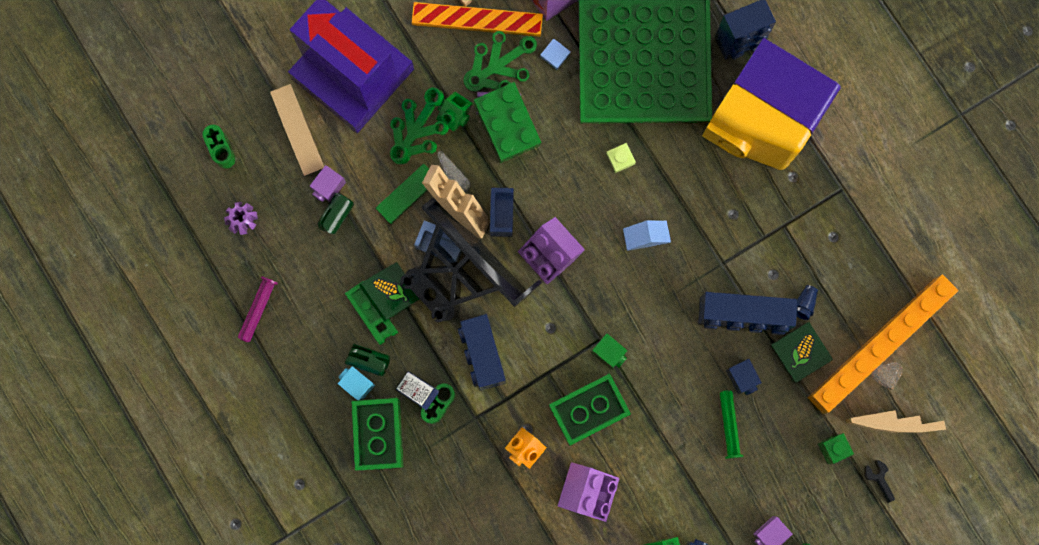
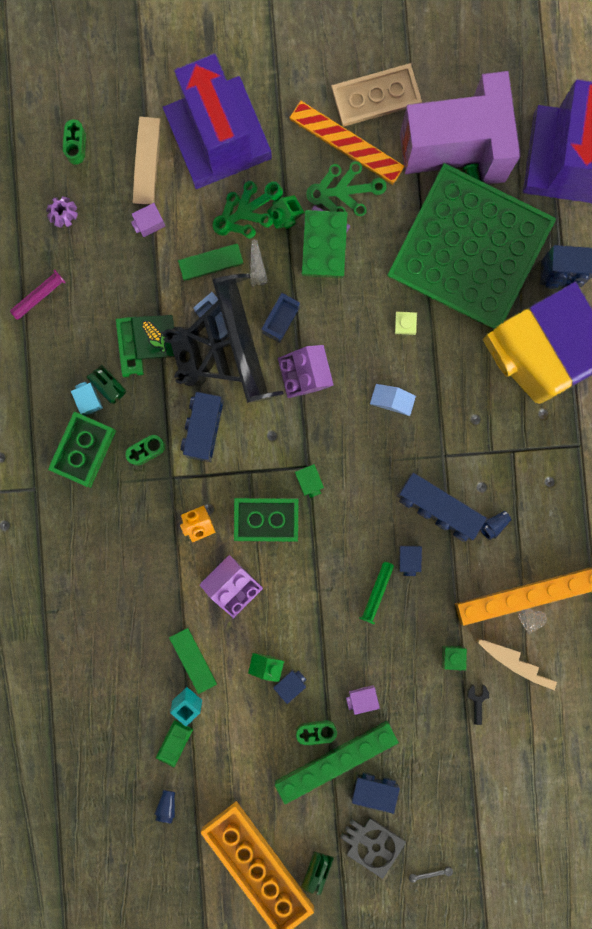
camera: 30 degrees right, 5 degrees up
dark green arm [317,193,354,234] -> none
tile [396,371,439,410] -> none
tan slope [422,165,490,239] -> none
light blue tile [540,39,571,70] -> none
dark green tile [770,322,833,384] -> none

